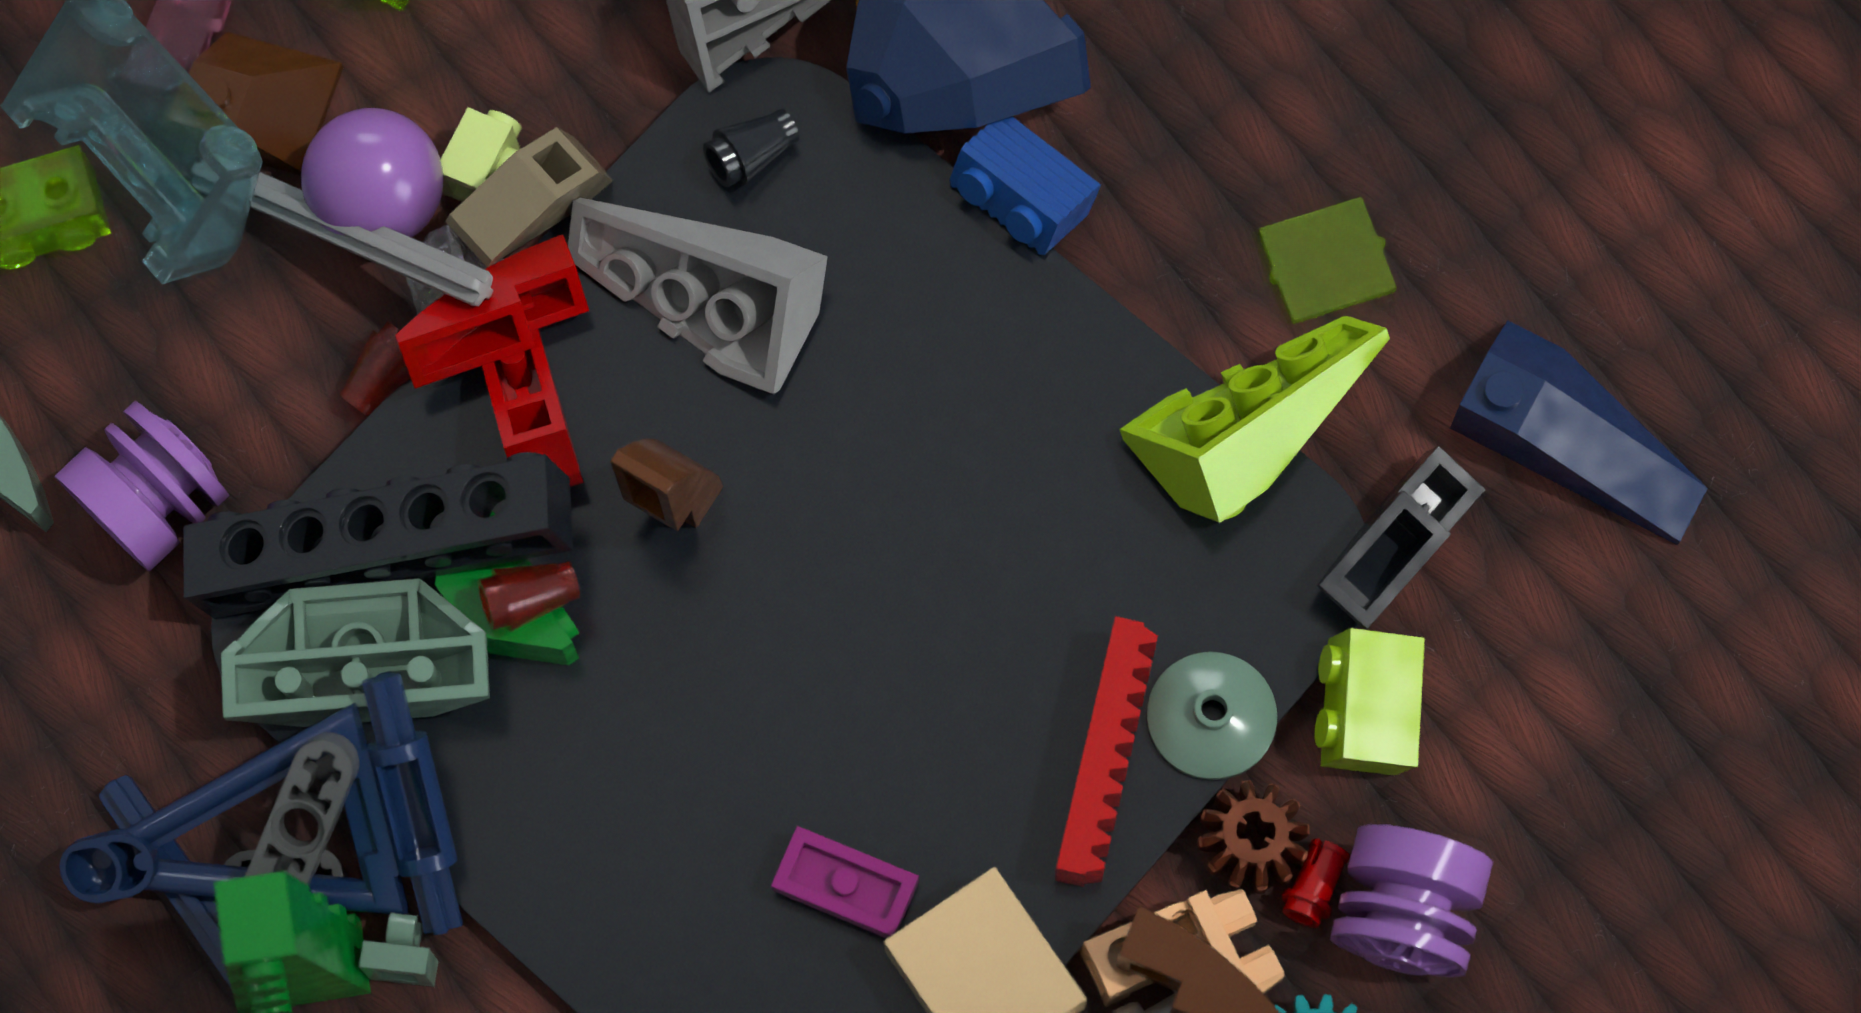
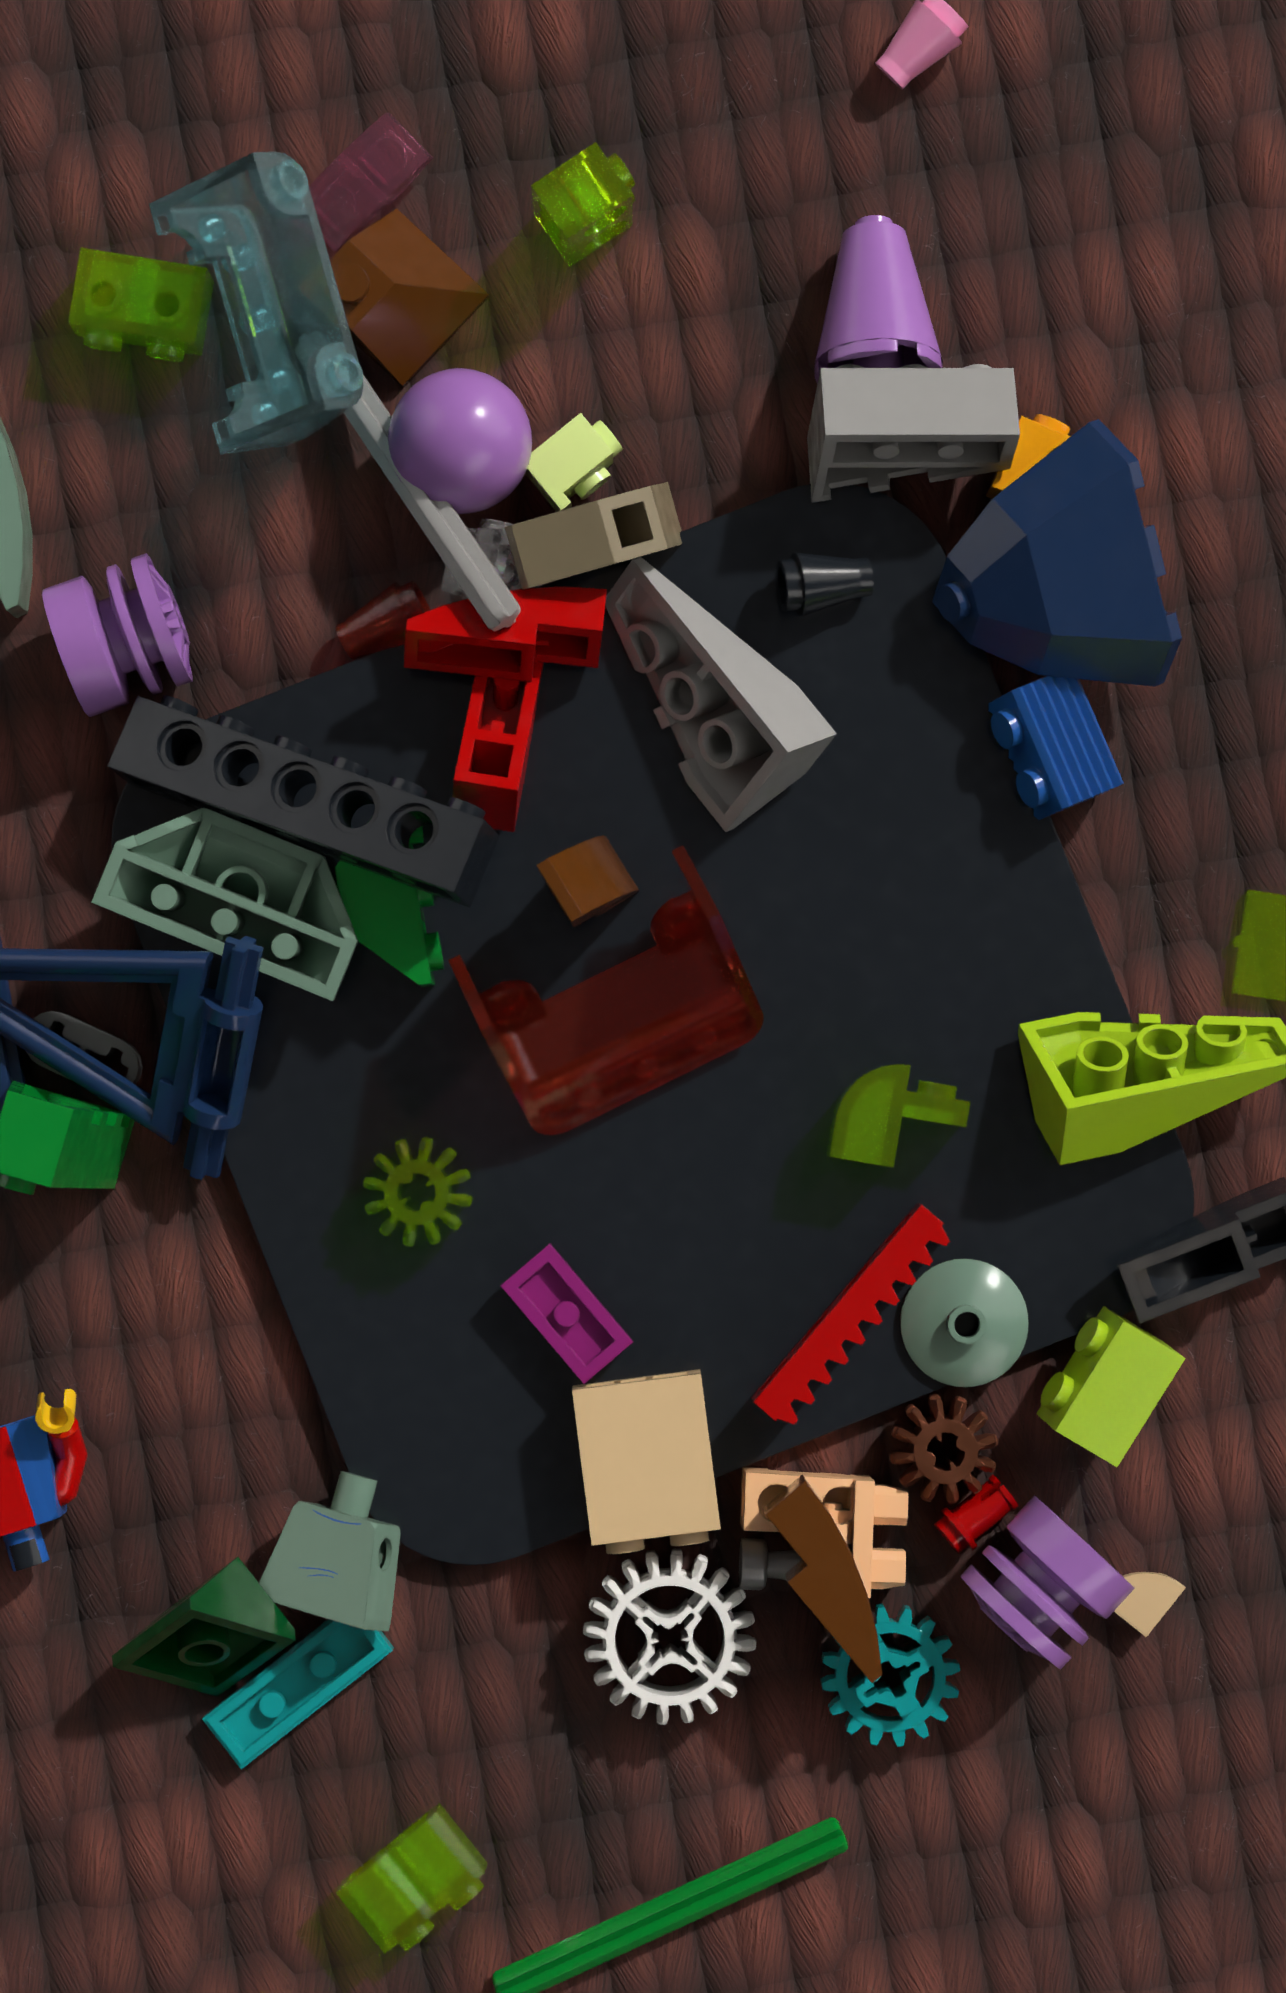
camera: 20 degrees right, 15 degrees up
dark grey beam [245,732,359,886] -> none
sand green tile [359,913,439,987] -> none
clear red cone [477,561,580,632] -> none
none -> clear neon green gear [363,1137,473,1246]
none -> clear red windscreen [448,845,764,1135]
none -> clear neon green brick [826,1064,970,1168]
none -> tan tile [1114,1572,1186,1637]

